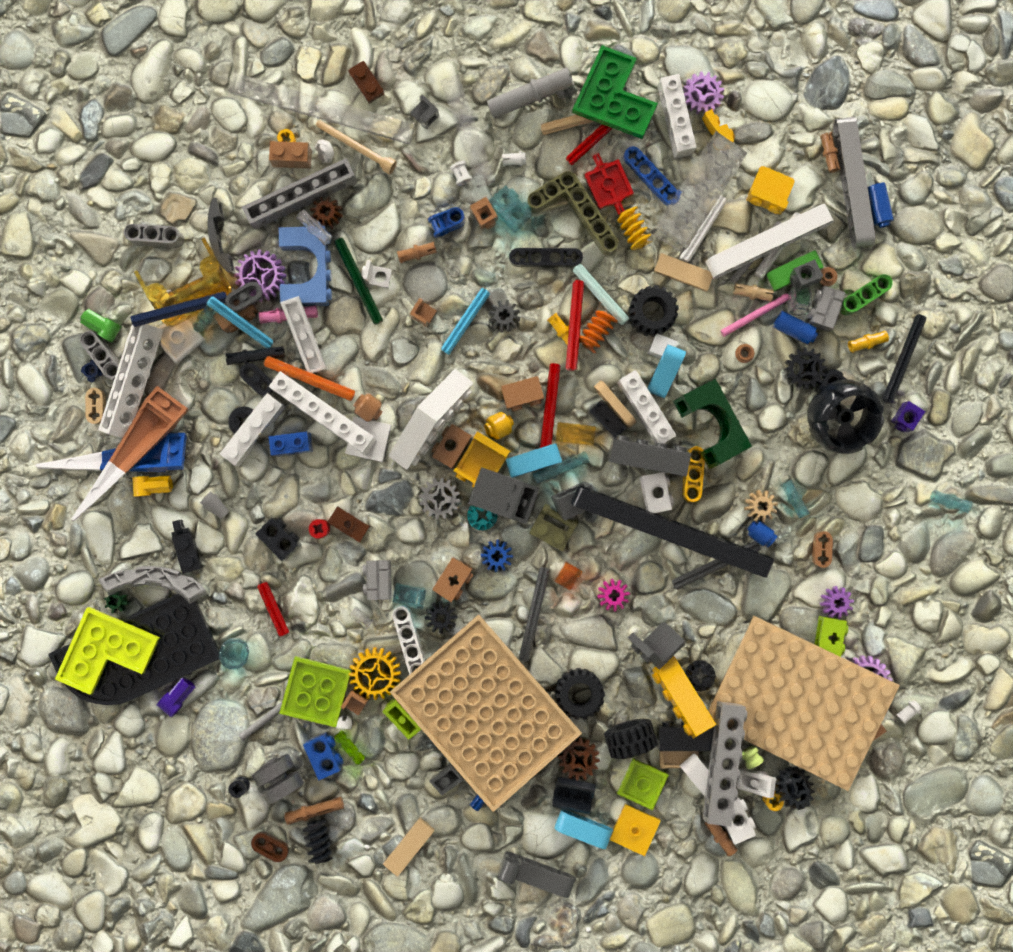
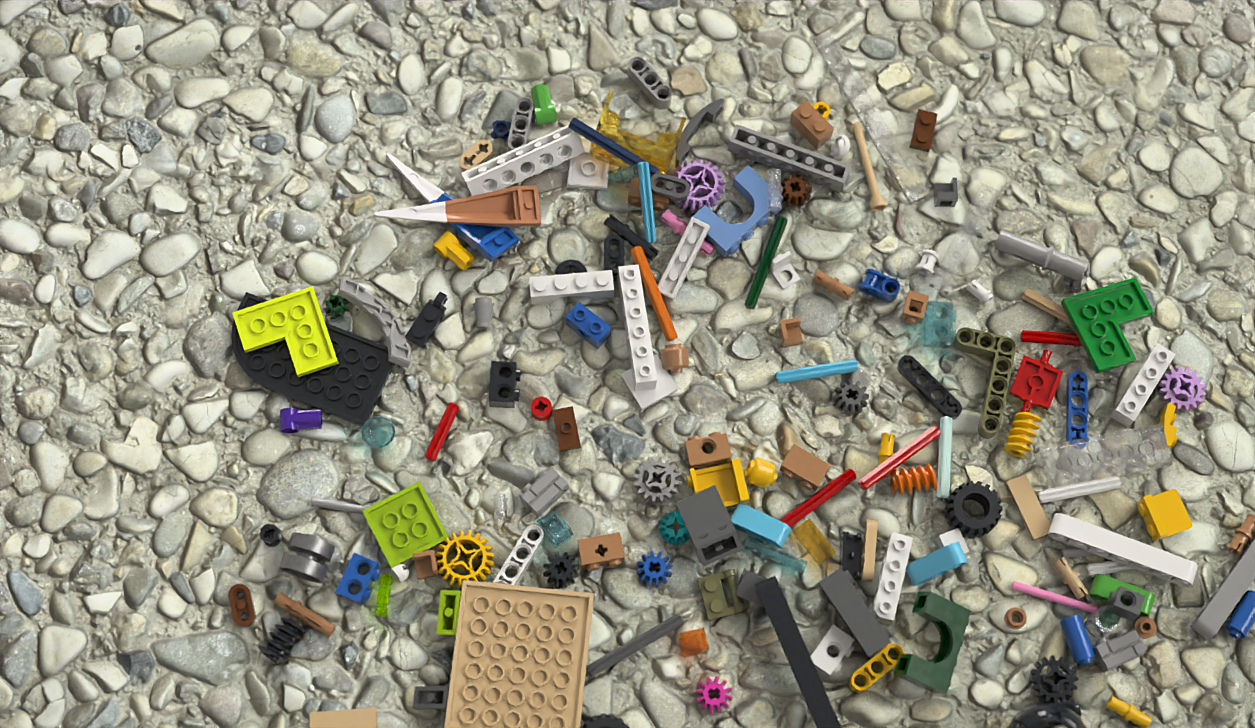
camera: 45 degrees right, 15 degrees down
white piece [389,369,473,470] -> none
bright green beam [840,274,893,316] -> none

